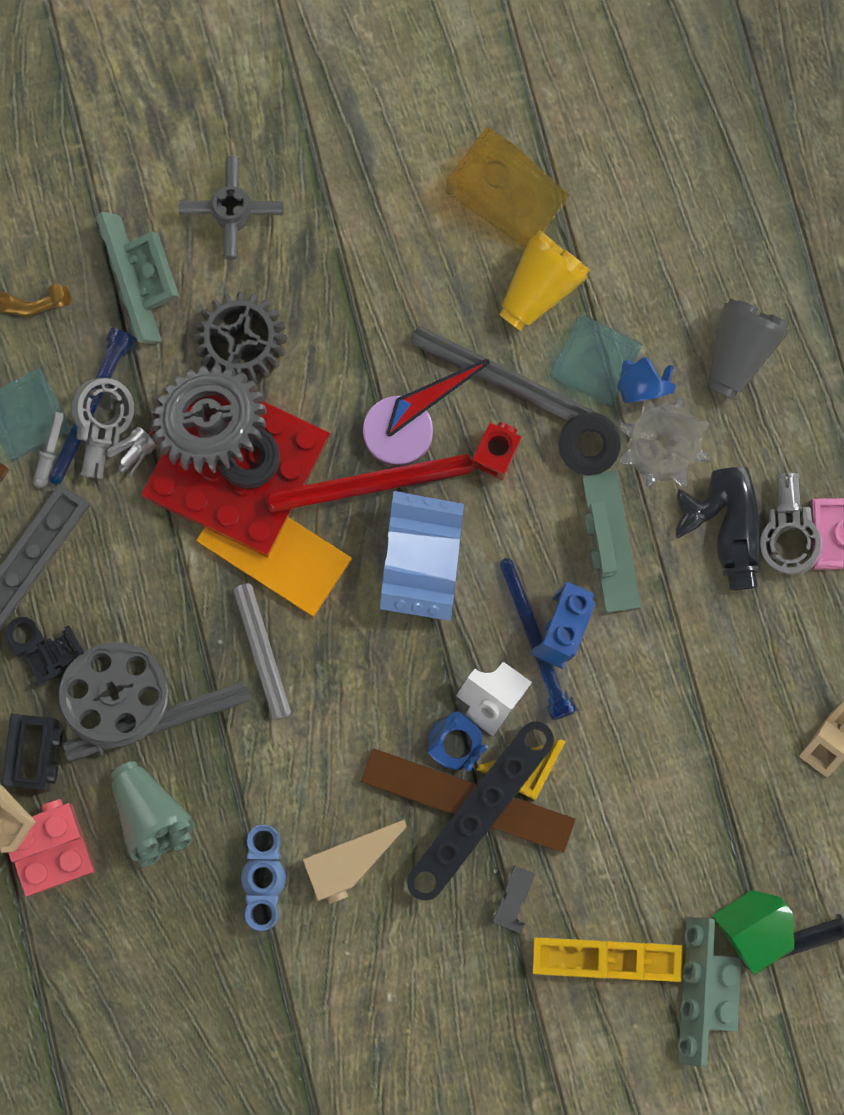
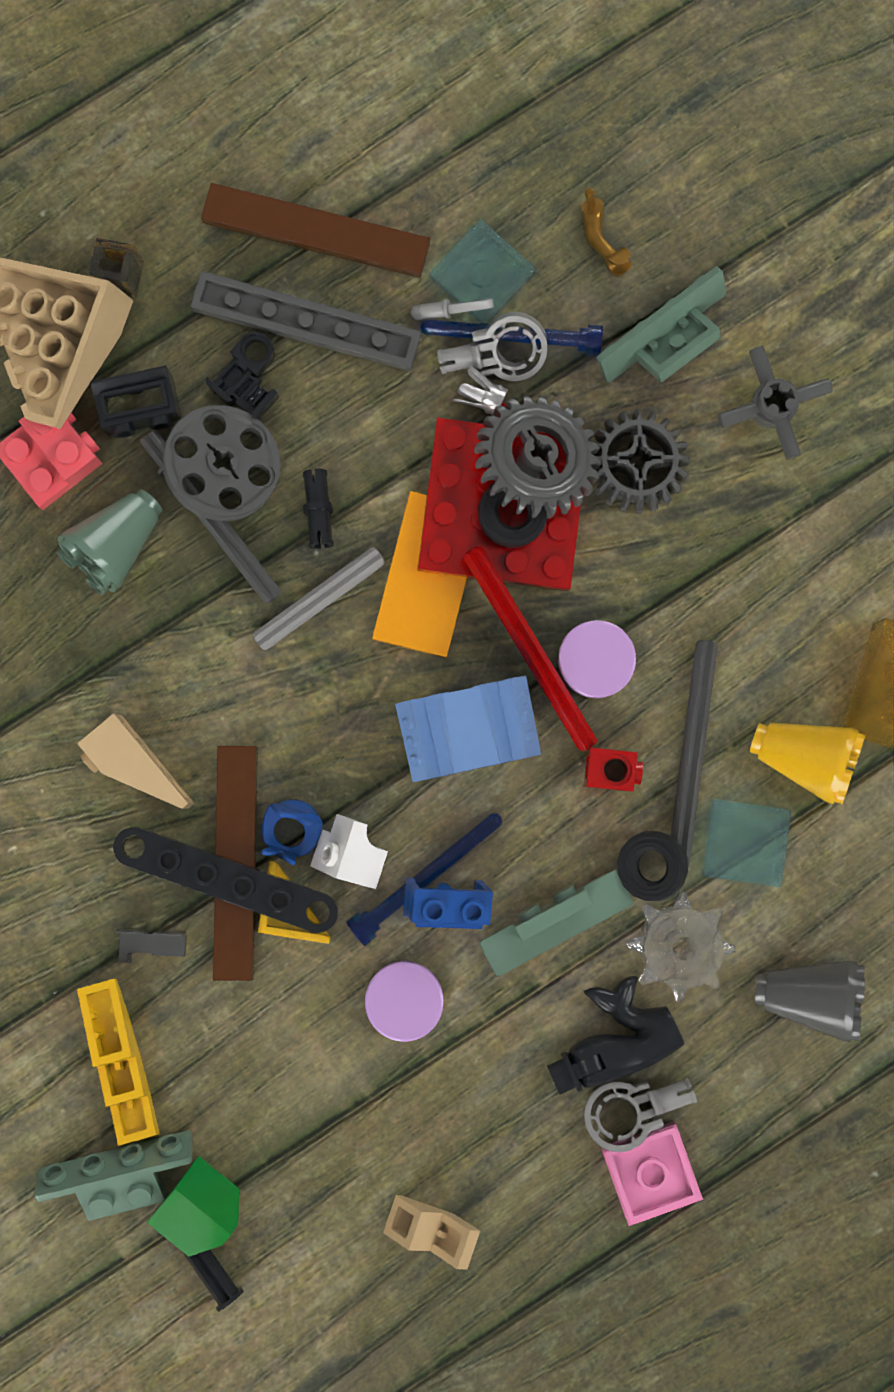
camera: 75 degrees right, 5 degrees up
medium blue piece [240,825,286,931] -> none
sticker [386,359,490,437] -> none
blue piece [617,357,676,403] -> none
none -> black pin [303,468,334,549]
none -> lavender tile [365,960,444,1042]

